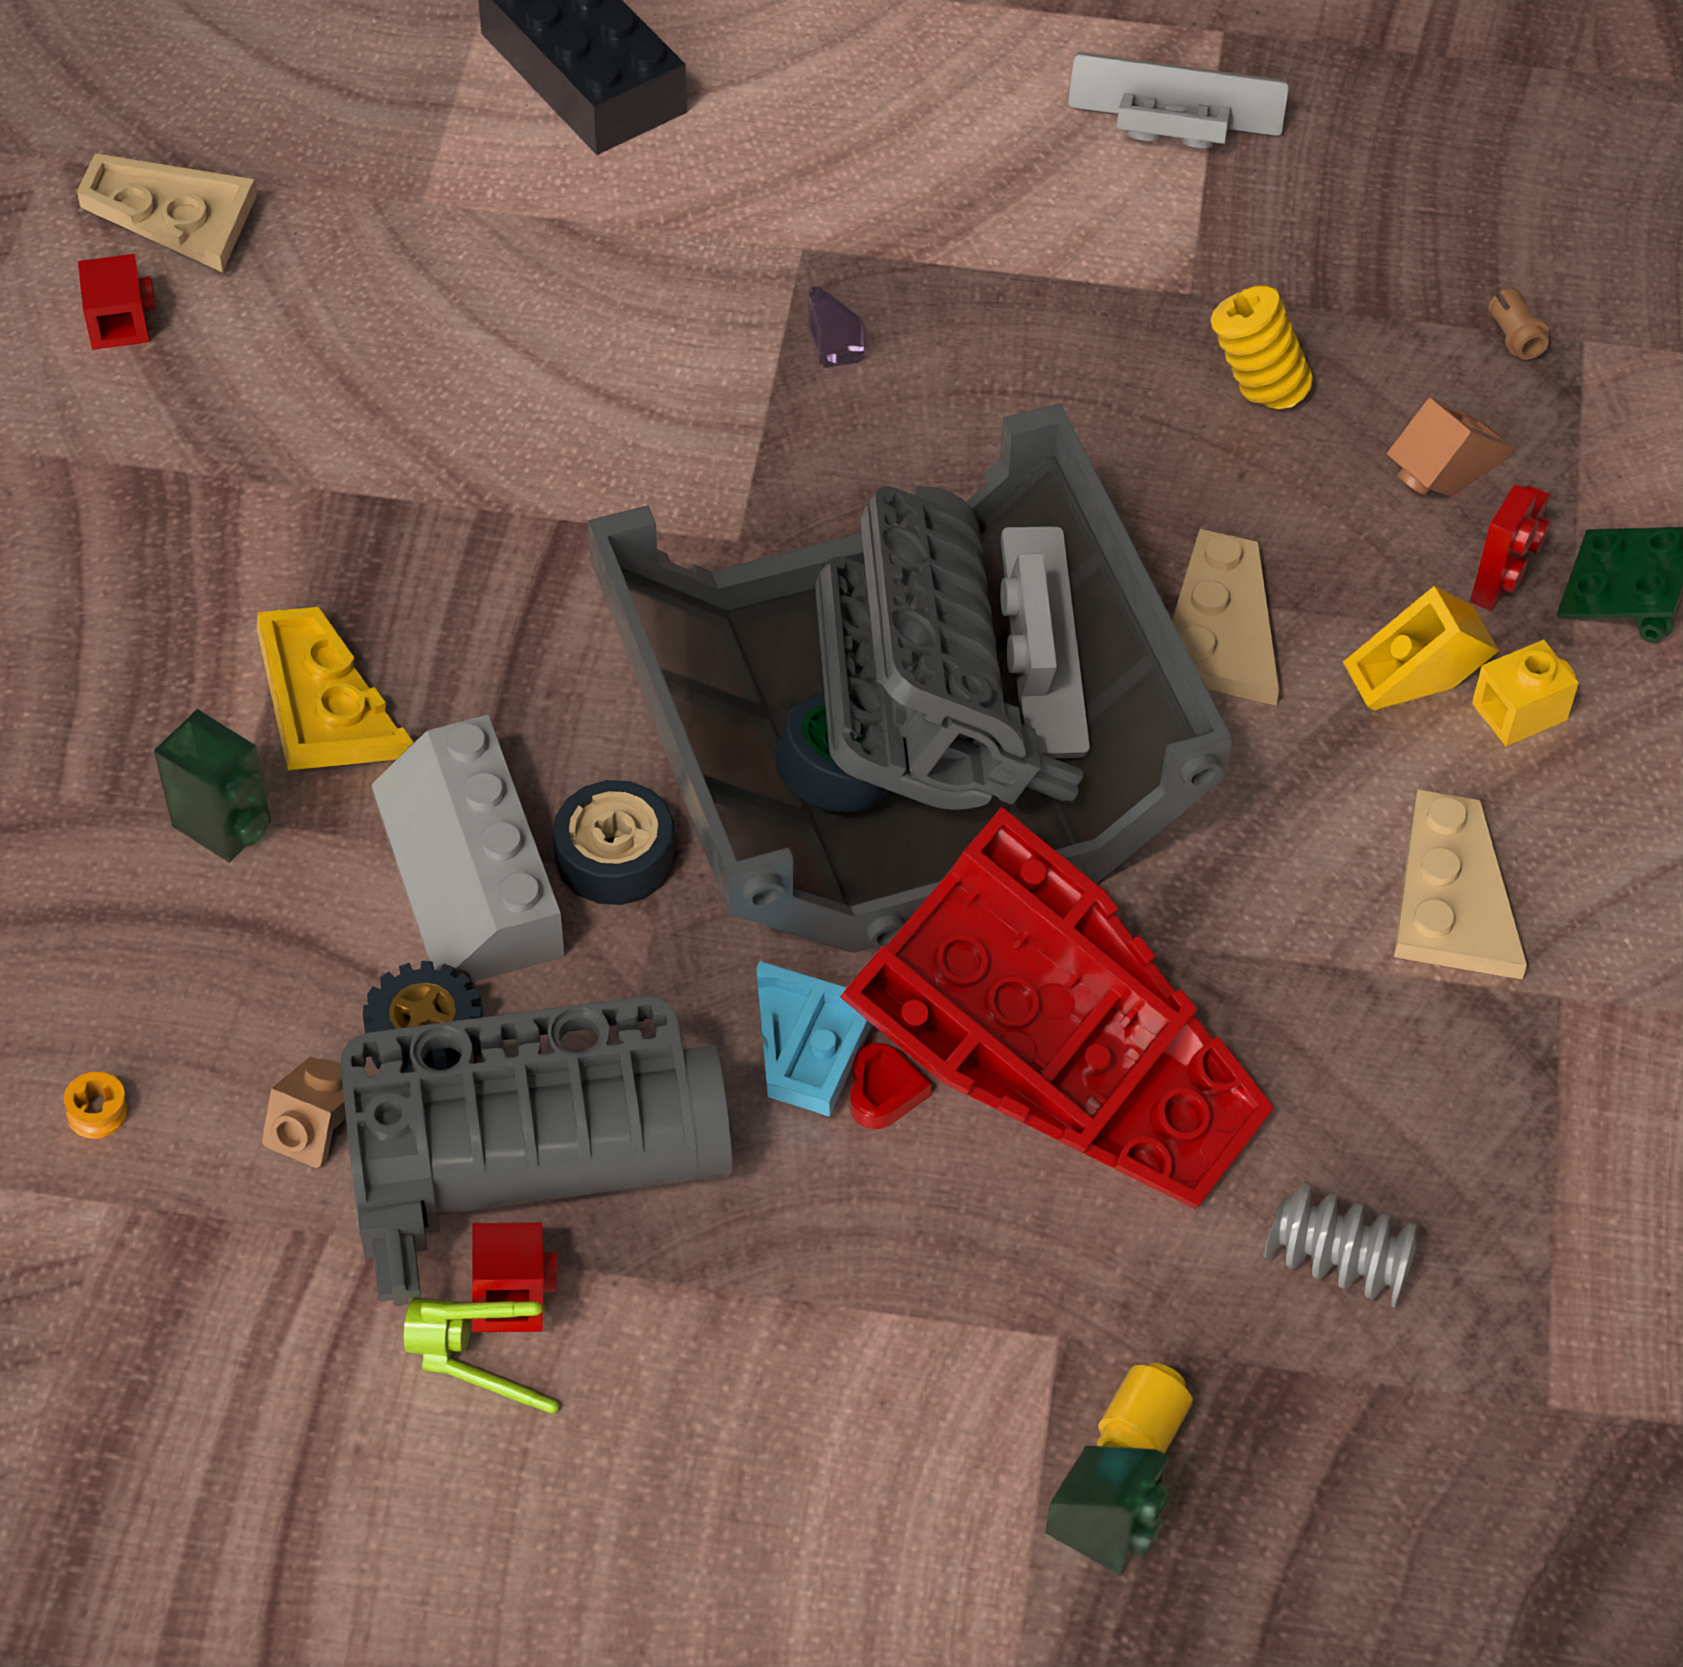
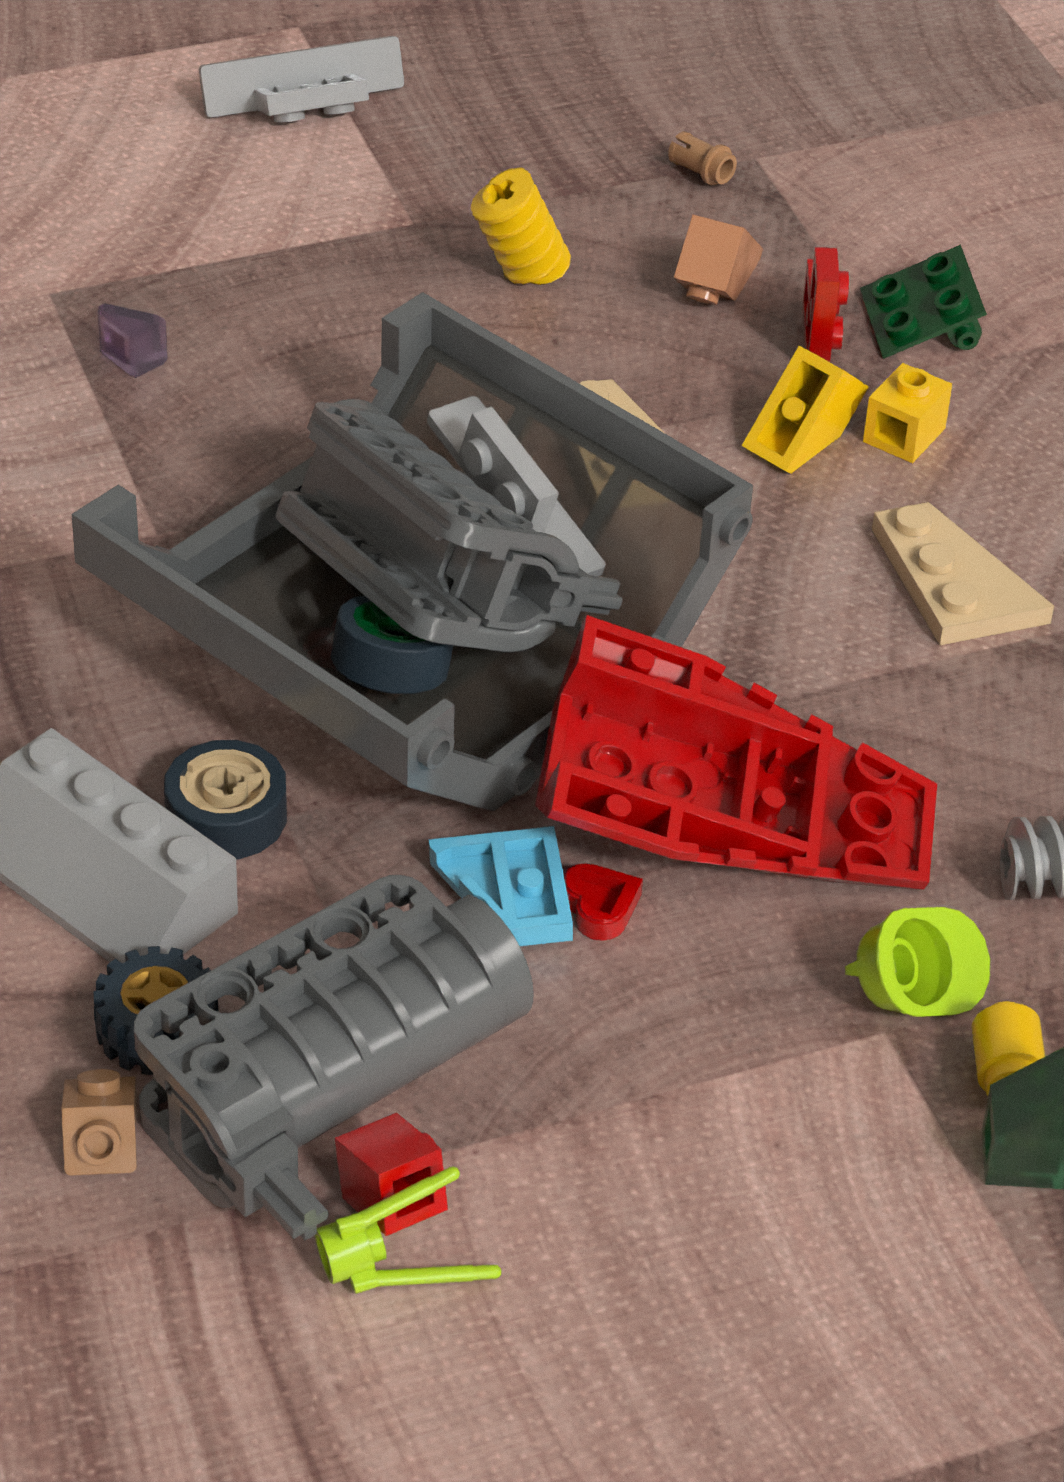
camera: 30 degrees left, 10 degrees down
none -> lime piece [845,907,990,1017]

